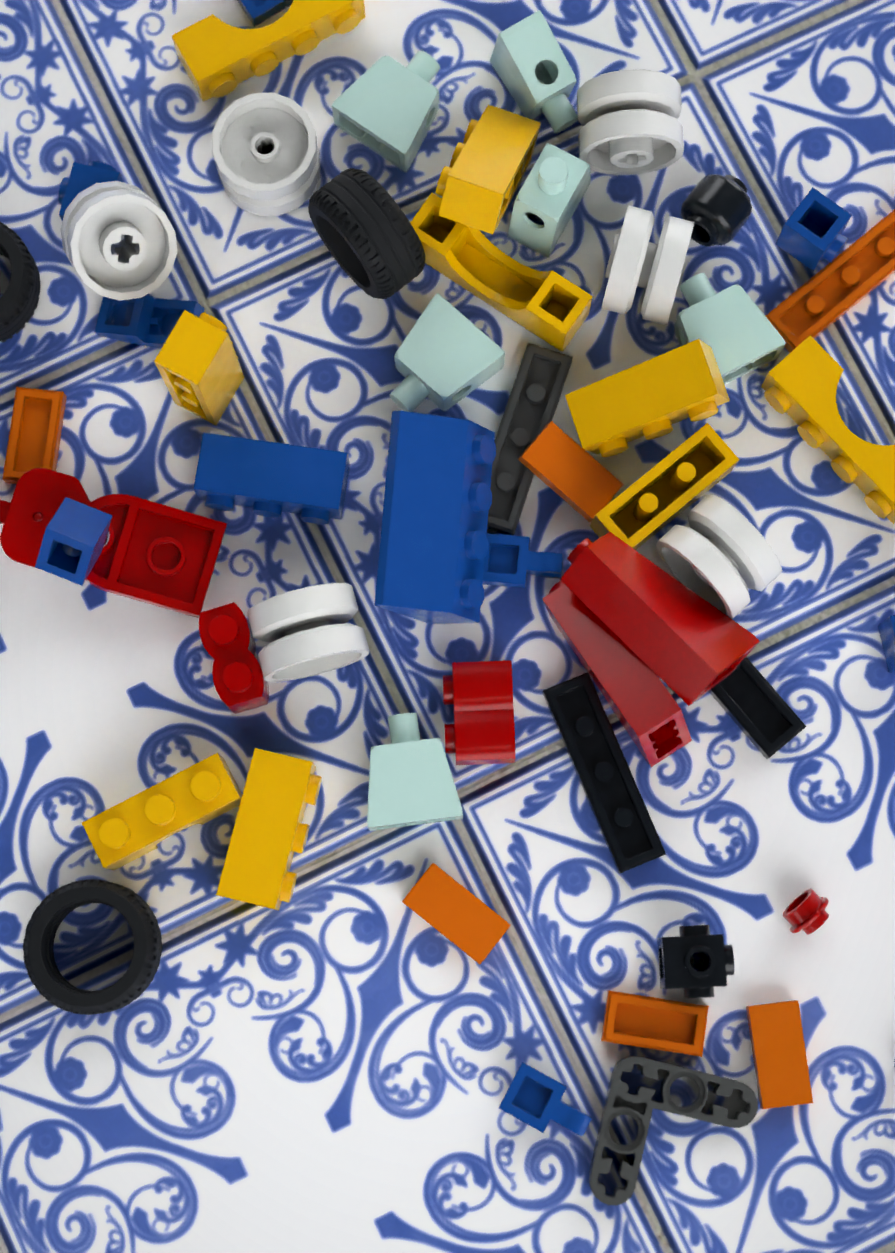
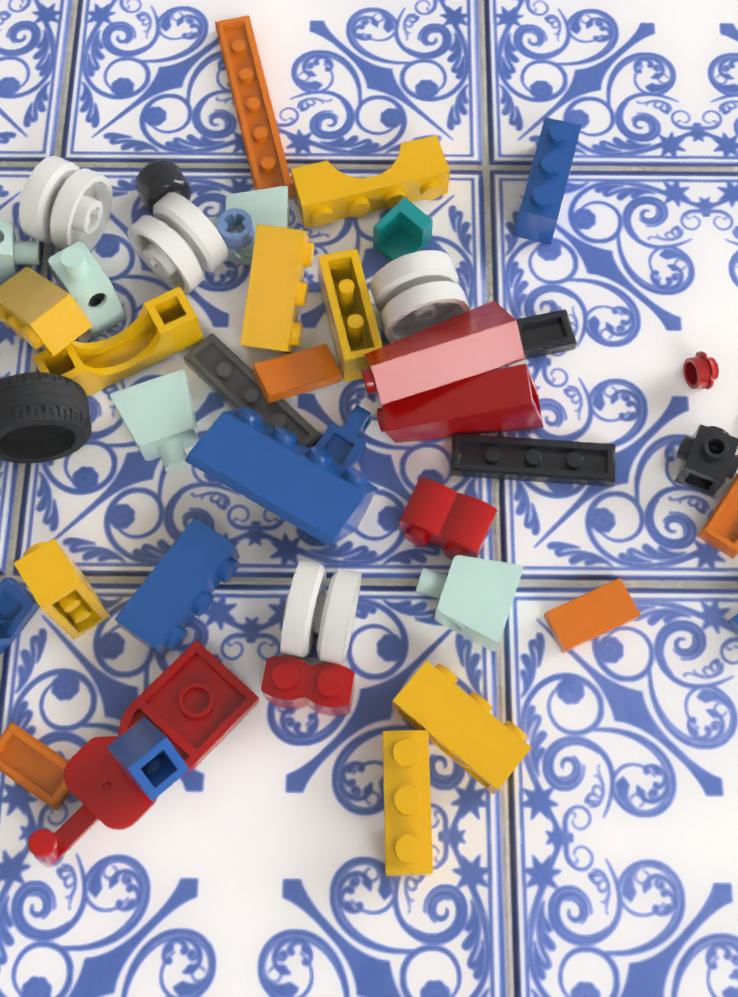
camera: 65 degrees left, 10 degrees down
black tyre [23,879,162,1015] -> none
blue brick [776,187,852,272] -> none
none -> medium blue bush [217,208,254,249]
none -> teal panel [373,197,433,261]

